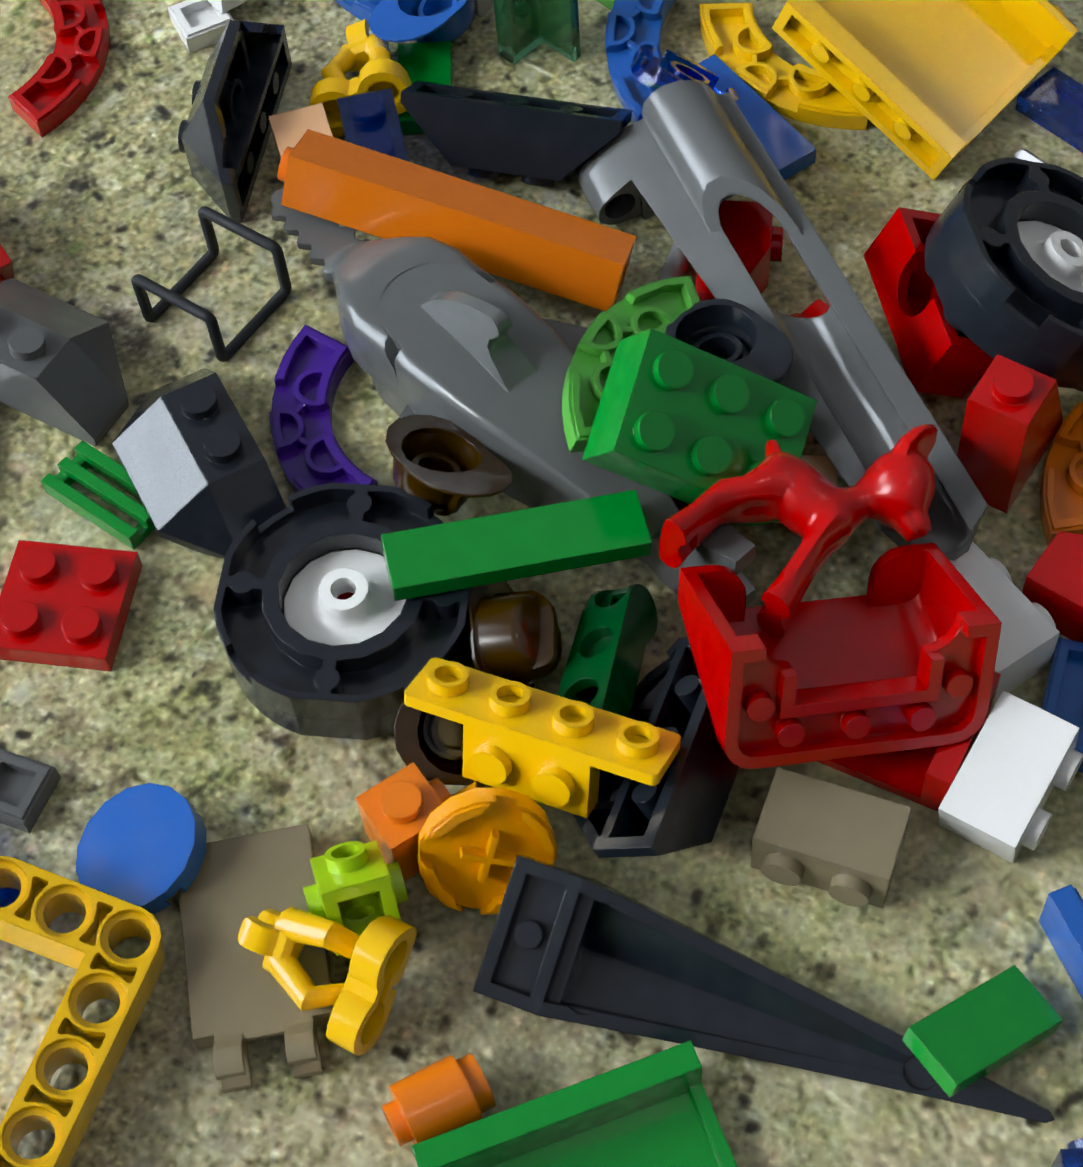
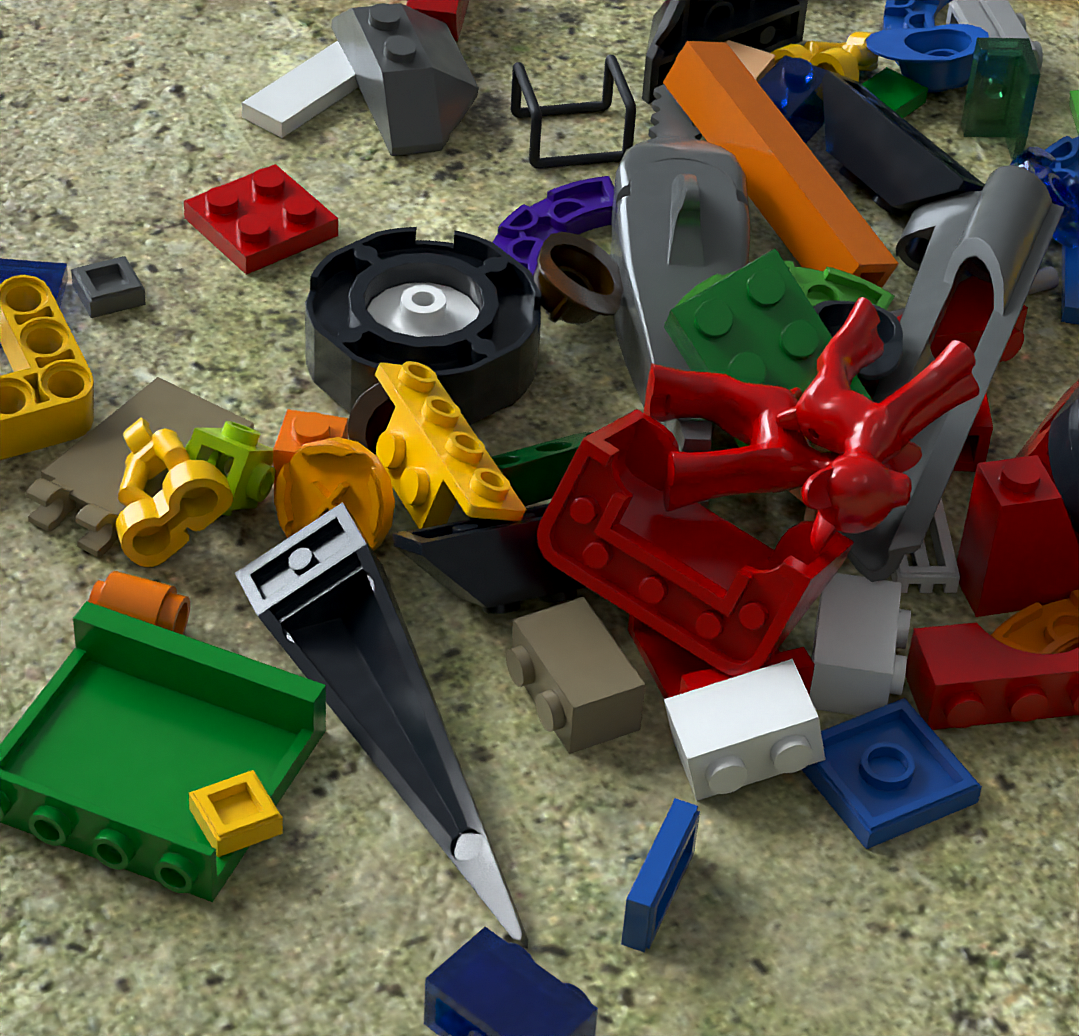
camera: 35 degrees right, 15 degrees down
green tile [41,440,155,550] -> none
blue tile [76,783,207,914] -> none
black wedge [112,368,286,559] -> none
green tile [381,490,652,601] -> none
dark brown piece [468,581,563,688] -> none
green tile [902,965,1063,1098] -> none
none -> red animal [776,297,980,555]

